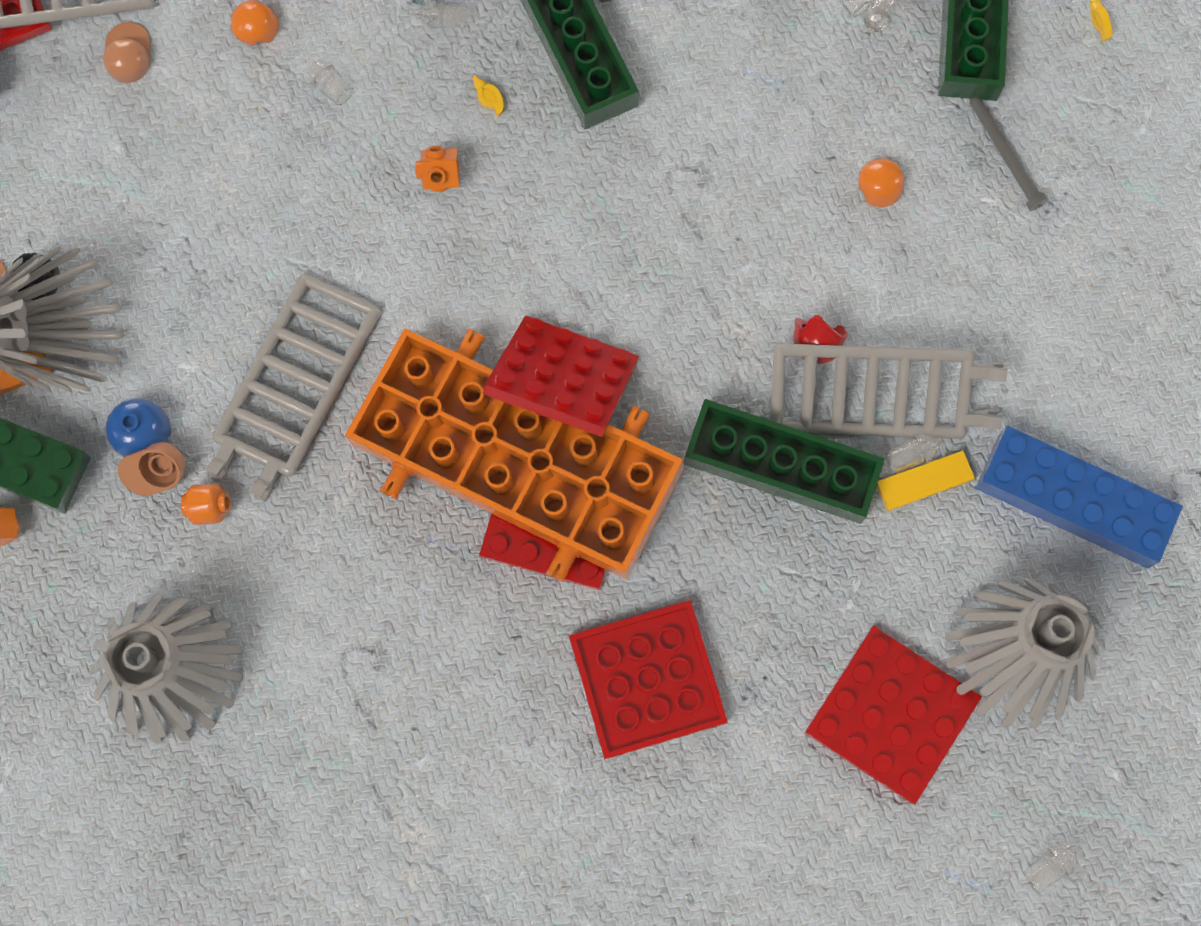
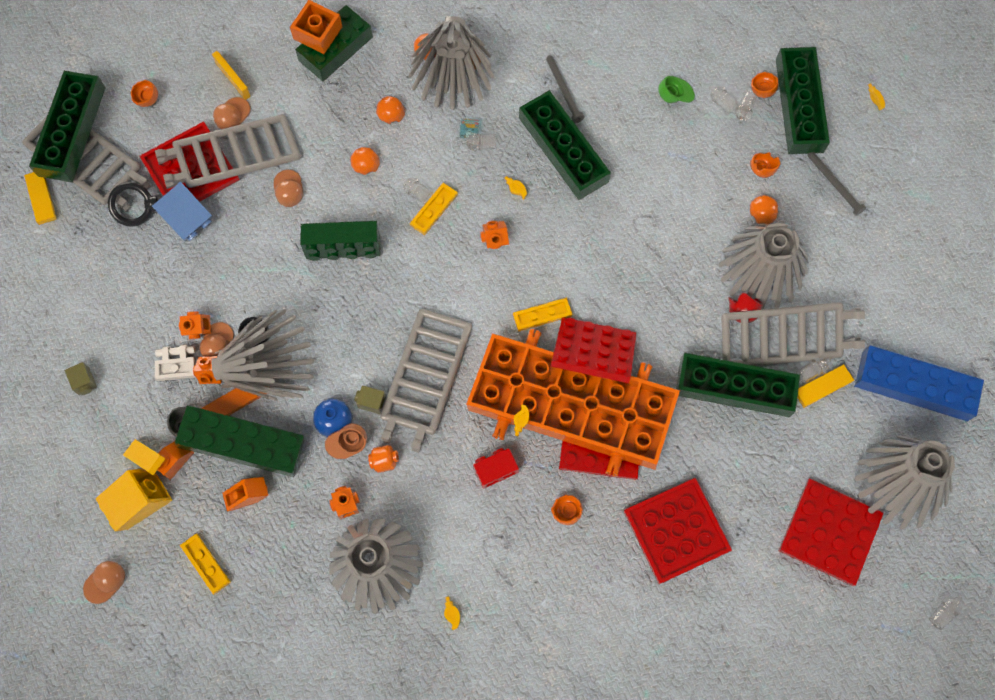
camera: 10 degrees left, 5 degrees down
none -> dark green brick [300,221,381,261]
none -> orange brick [329,486,360,520]
none -> olive brick [354,385,386,414]
none -> yellow tile [410,183,458,235]
none -> yellow piece [444,596,460,630]
none -> red brick [473,448,519,489]
none -> yellow tile [513,297,573,332]
none -> yellow piece [514,405,529,436]
none -> orange hair [551,495,583,526]
none -> light grey plant [719,223,808,310]
none -> orange hair [750,152,781,178]

